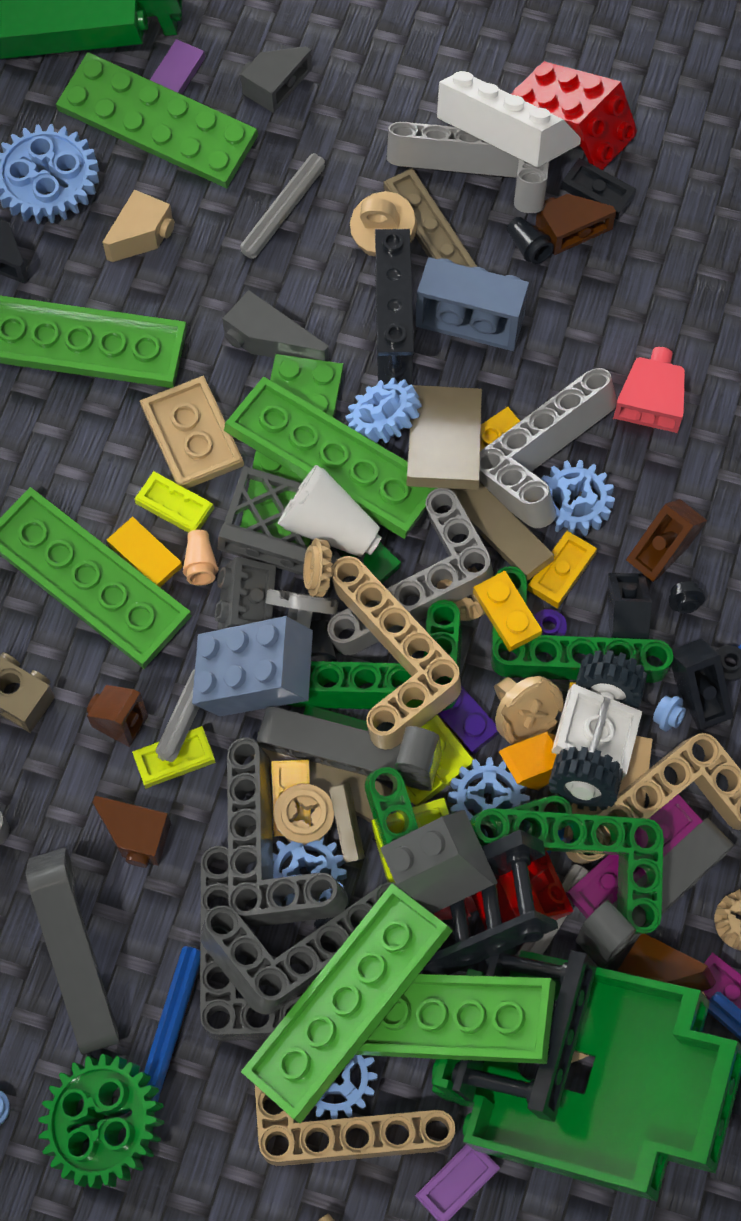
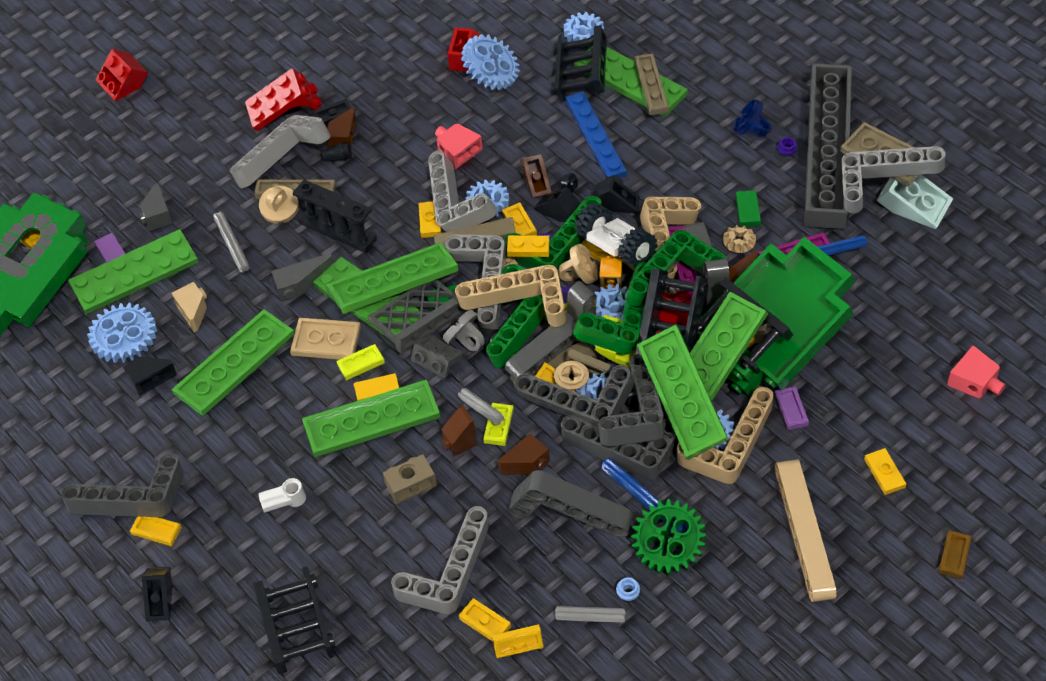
camera: 55 degrees left, 15 degrees down
light nougat cone [183,530,219,585] -> none
sand blue brick [192,616,313,716] -> none
white cone [278,465,382,557] -> none
tan gear [303,538,333,597] -> none
light blue gear [346,378,422,443] -> none
dark grey slope [380,810,498,914] -> none
tile [406,385,482,490] -> none
sand blue brick [416,257,529,351] -> none
white slope [437,71,581,167] -> none
light blue plate [653,695,686,732] -> none

